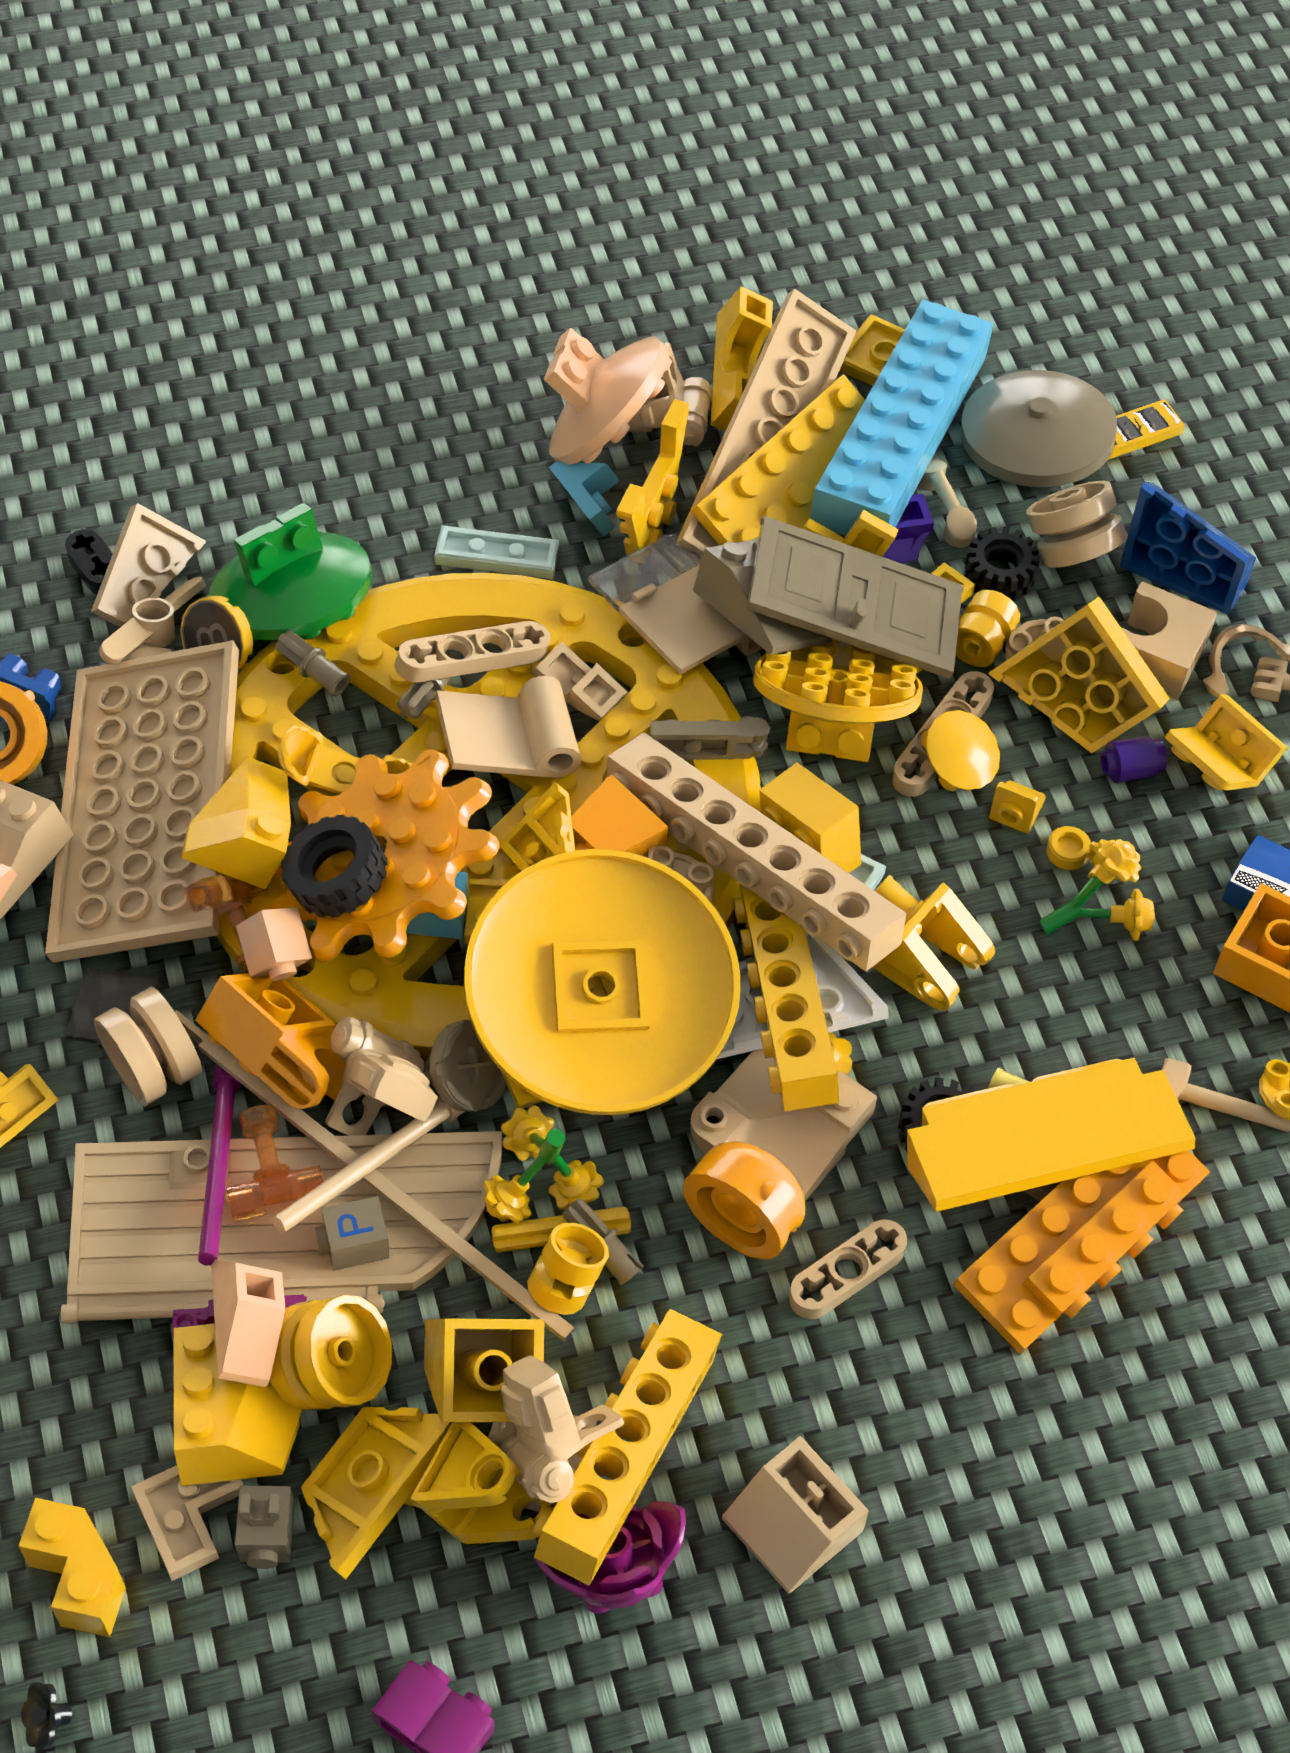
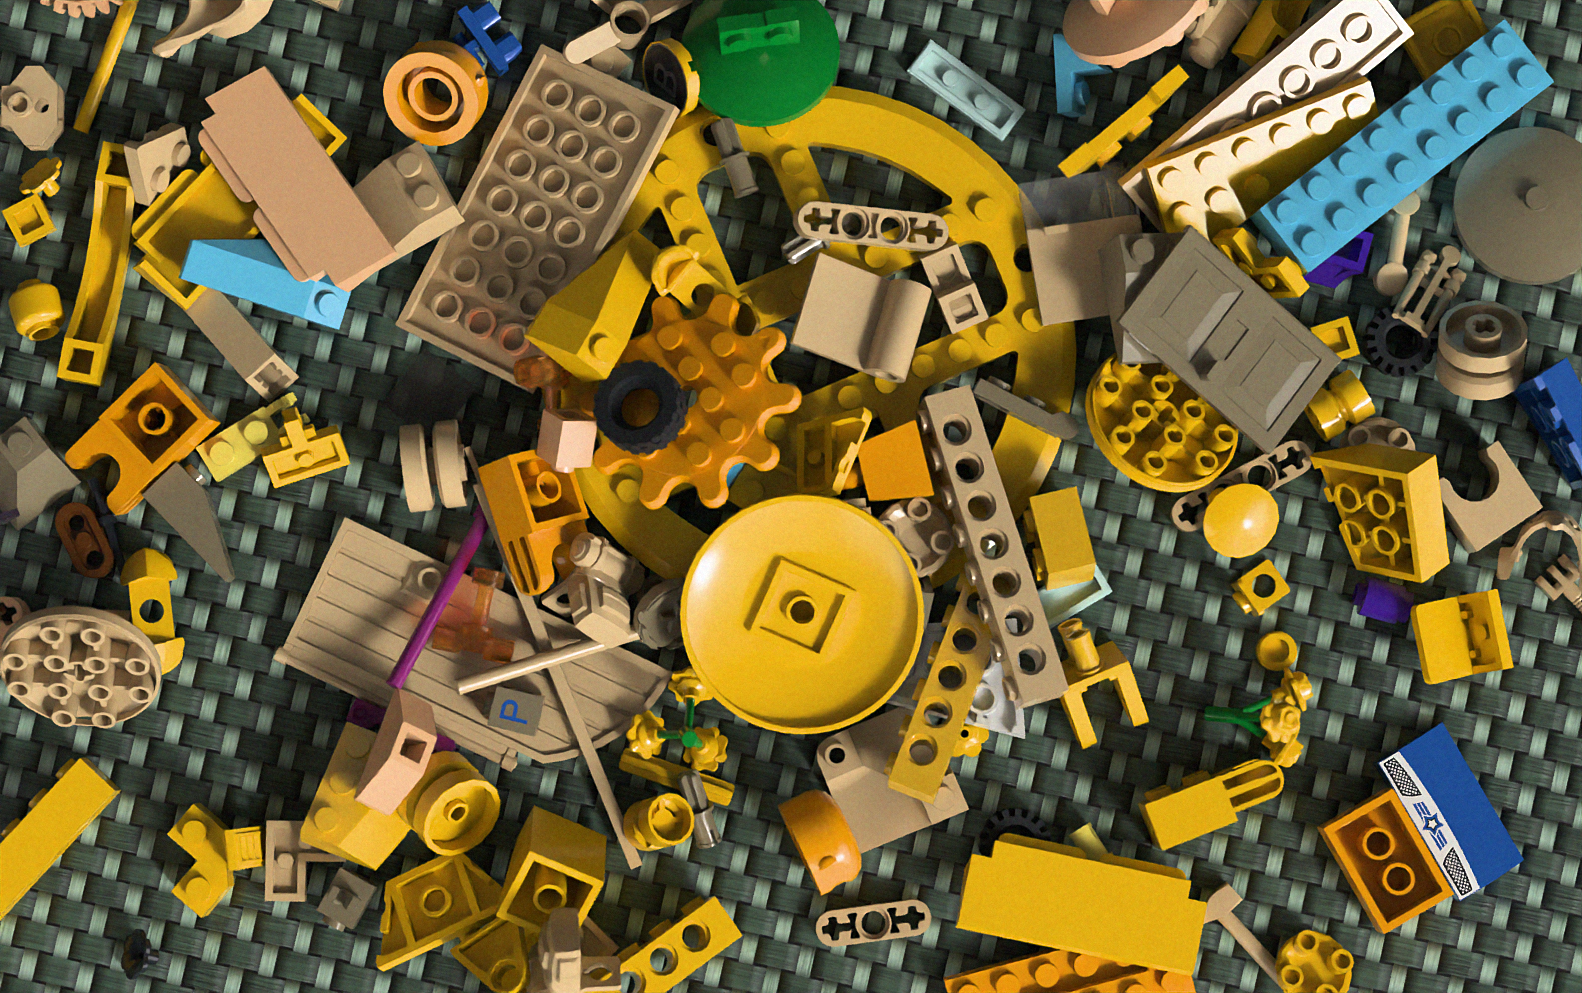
camera: 25 degrees right, 30 degrees up
none -> yellow slope [223,825,266,871]
none -> yellow brick [1137,759,1284,851]
none -> tan piece [1392,245,1466,338]

